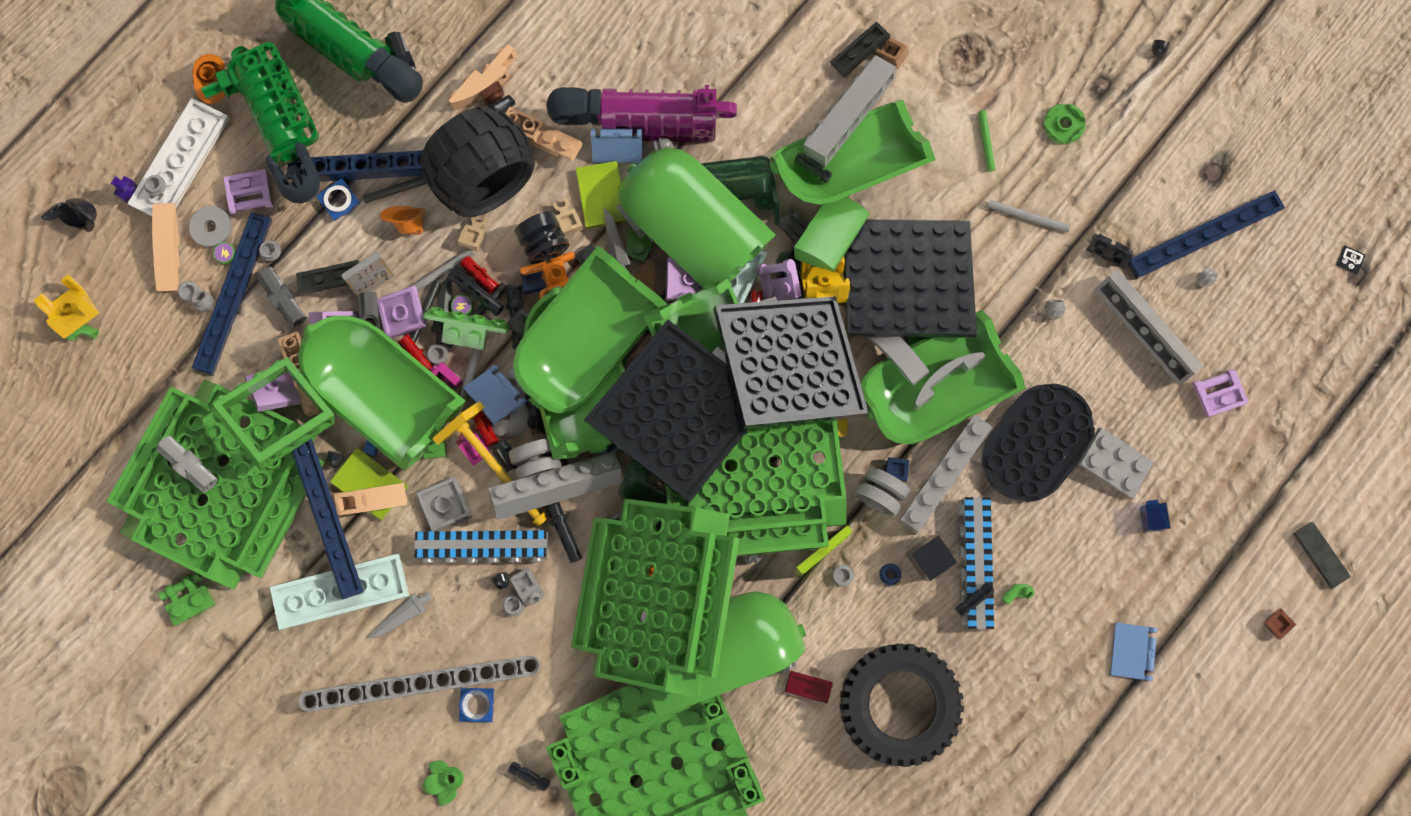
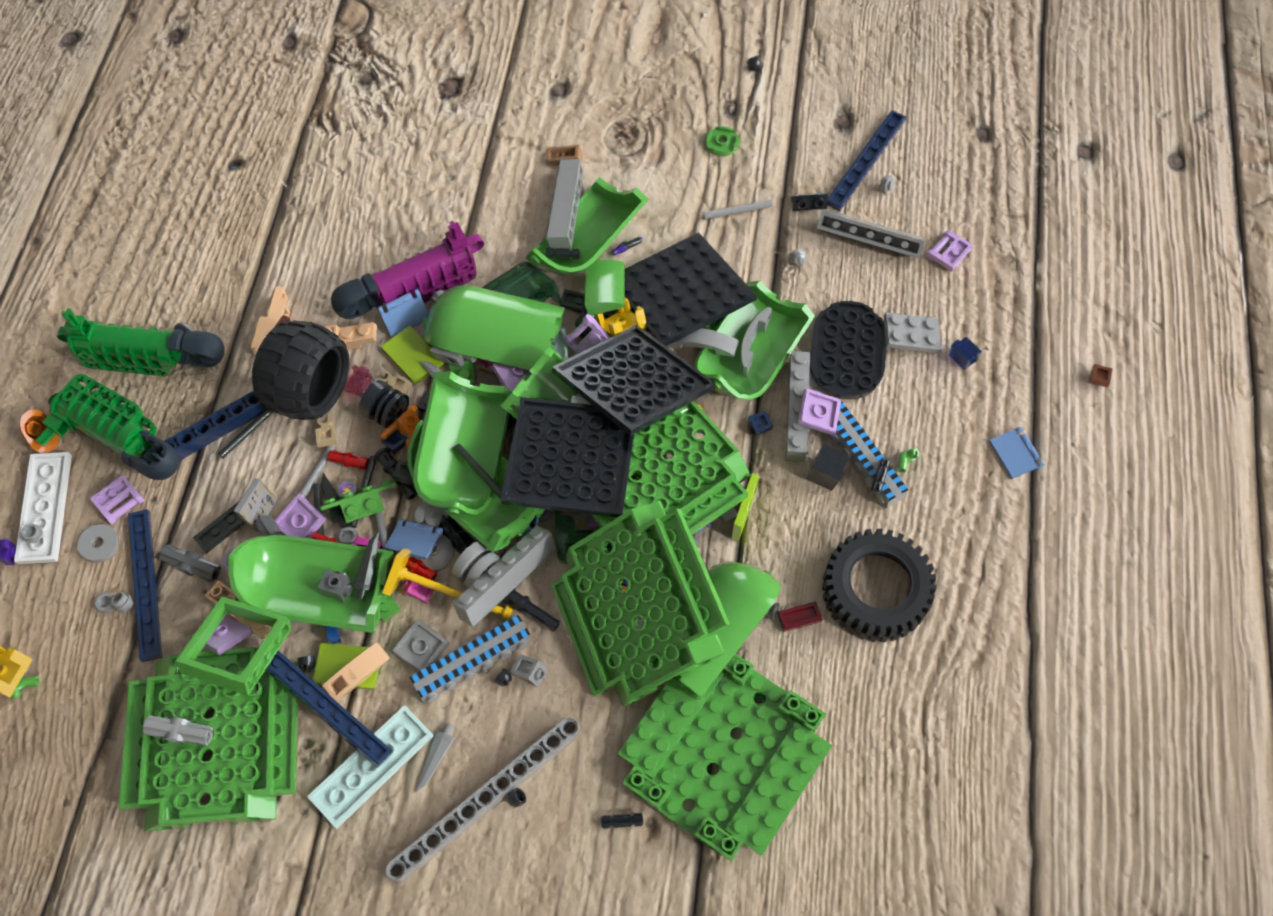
camera: 30 degrees left, 15 degrees down
light nougat slope [152,203,180,291] -> none
bright green plate [158,573,216,626] -> none
tile [213,242,236,265] -> none
light grey plate [259,240,281,262] -> none
piece [316,178,360,221] -> none
orange piece [380,205,426,235] -> none
bright green plate [422,760,464,806] -> none
black pin [447,266,504,316] -> none
blue piece [459,688,494,722] -> none
black cone [491,439,517,473] -> none
light grey plate [502,594,525,617] -> none
pearl dark grey tile [830,21,891,78] -> none
light grey tile [832,565,854,587] -> none
light grey wheel [854,467,911,517] -> none
dark blue plate [879,563,901,585] -> none
bright green bar [978,110,996,172] -> none
pearl dark grey tile [1293,522,1351,589] -> none
black sticker [1336,245,1366,275] -> none
none -> dark grey brick [317,570,353,602]
none -> clear pink bracket [345,365,373,397]
none -> pearl dark grey bar [353,531,379,600]
none -> pearl dark grey bar [454,443,503,499]
none -> black hinge [508,788,527,807]
none -> piece [612,236,643,256]
none -> lavender plate [798,388,841,435]

